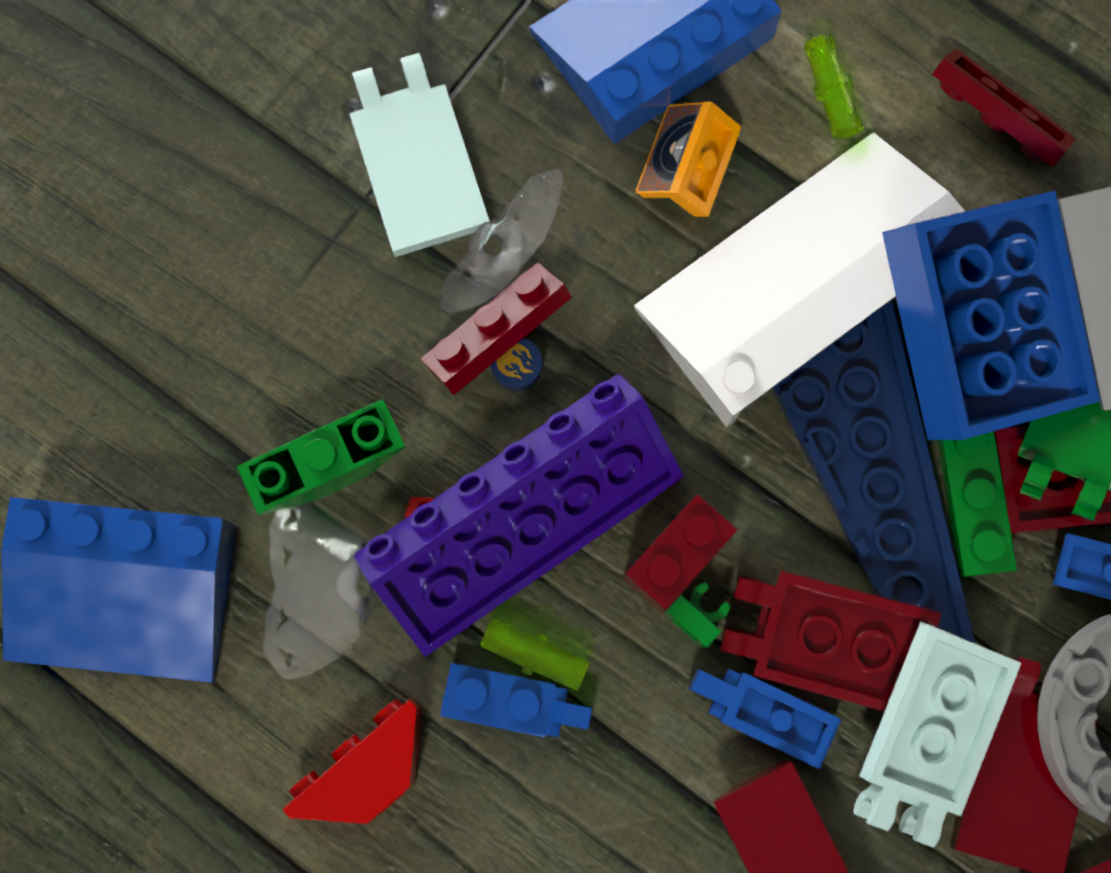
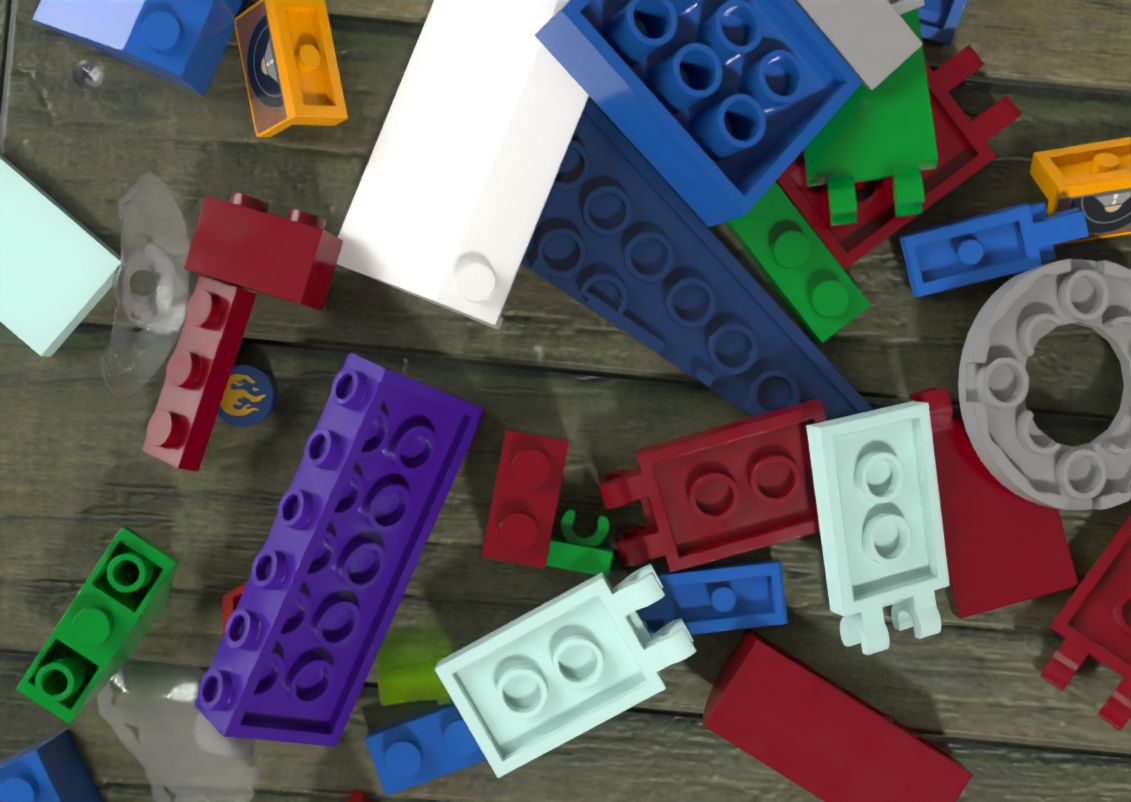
camera: 40 degrees left, 10 degrees up
none -> dark red brick [184,192,343,311]
none -> light aqua tile [435,564,696,778]

